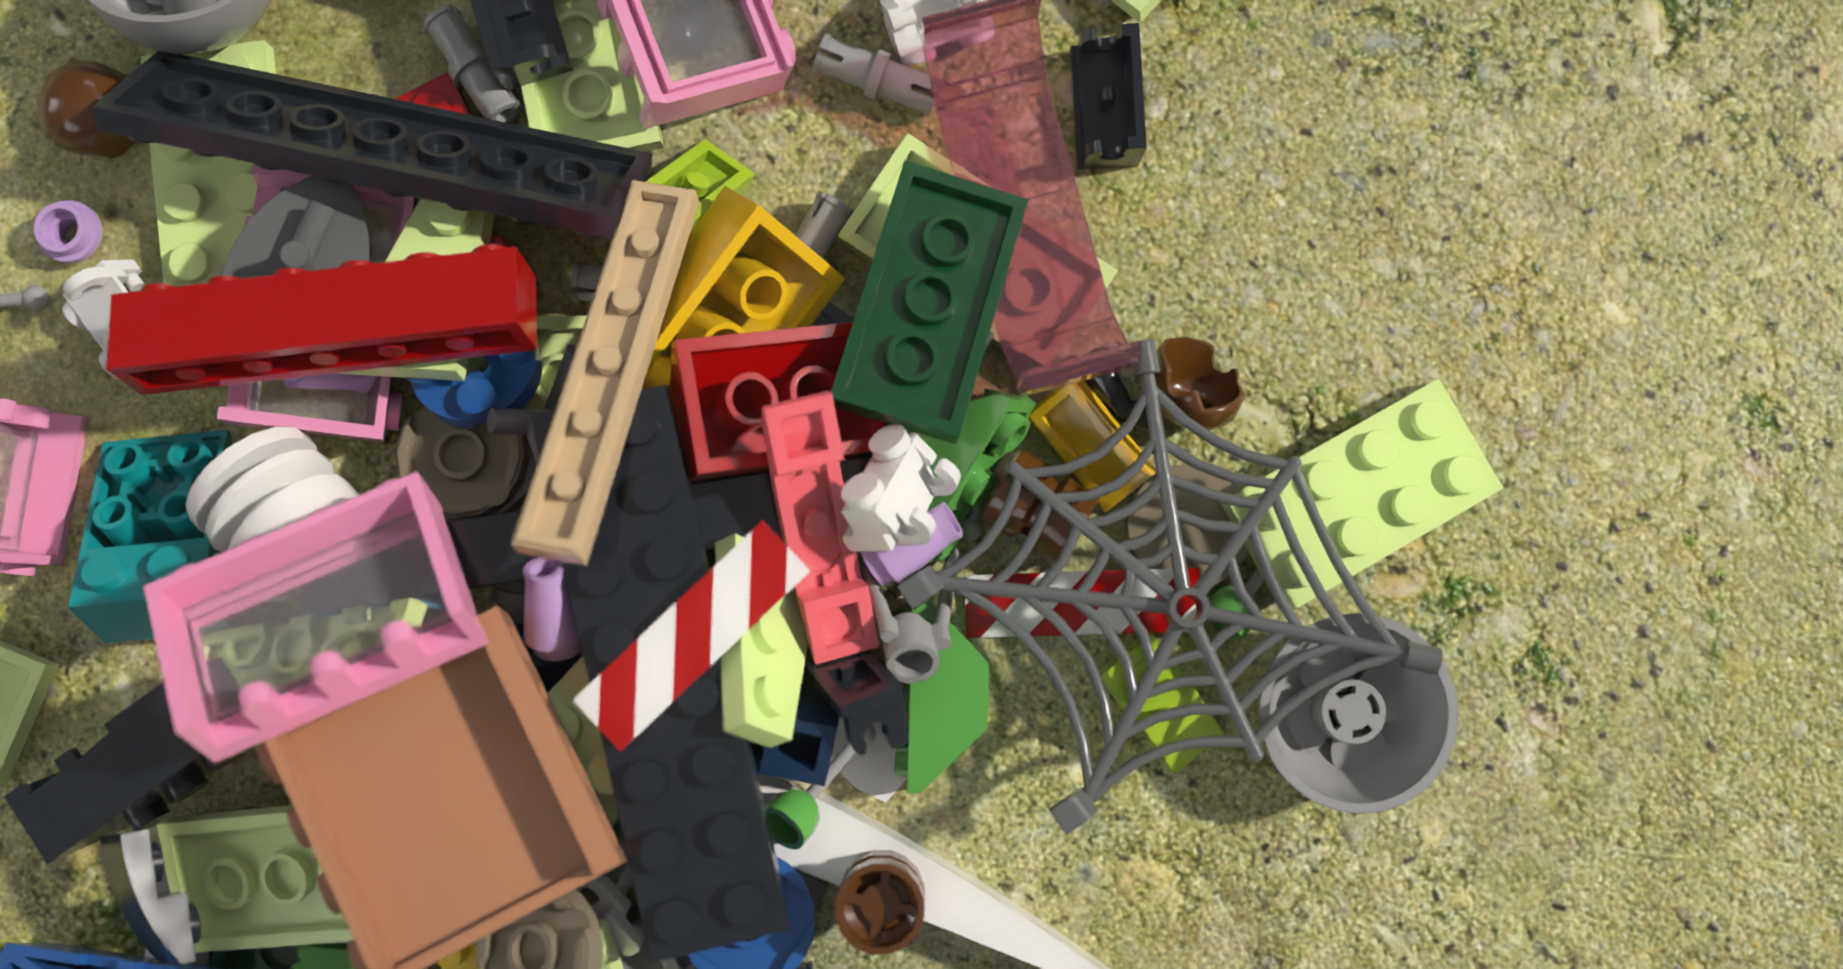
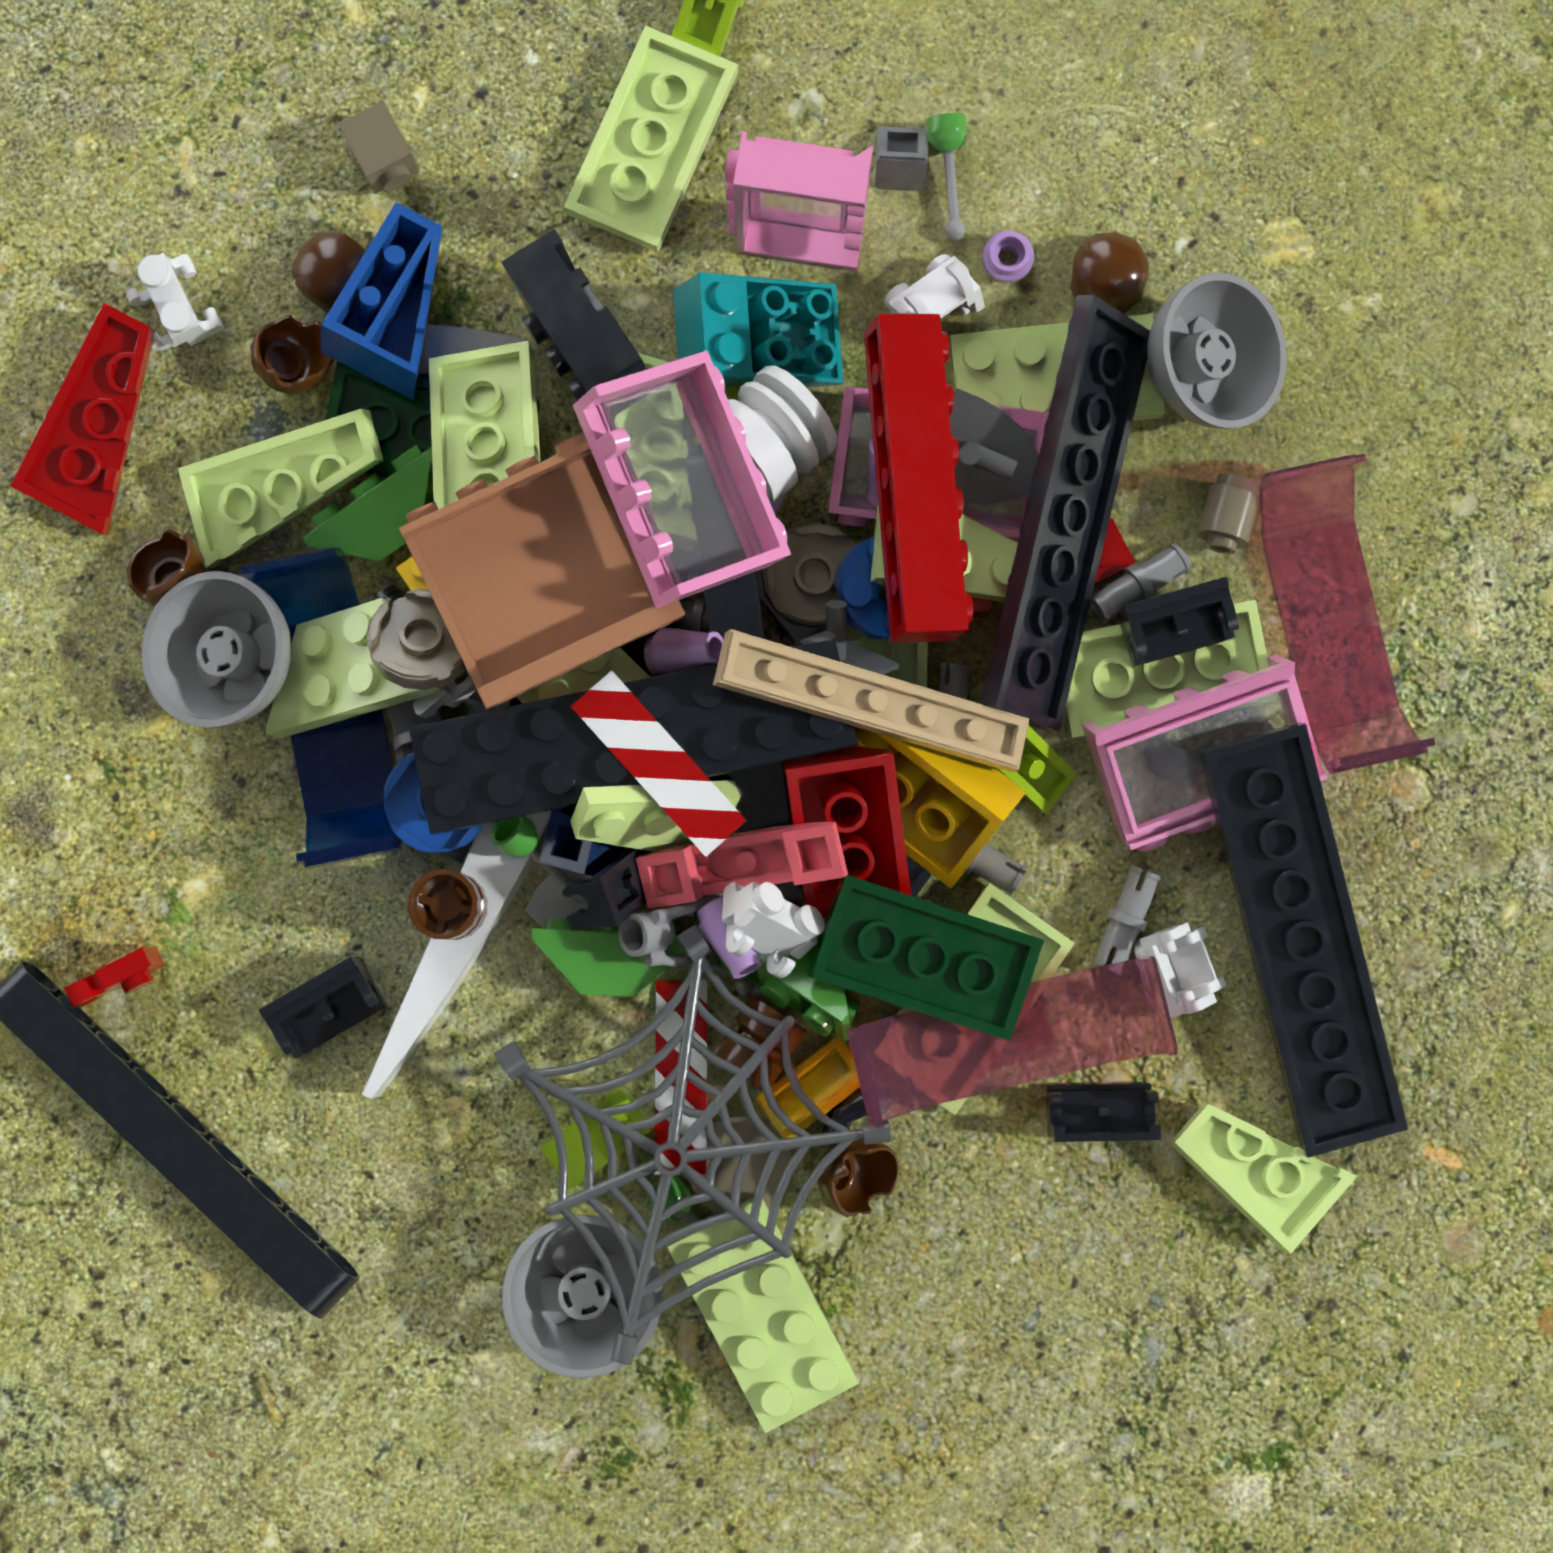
camera: 90 degrees right, 0 degrees up
slope [99,829,201,965] -> none

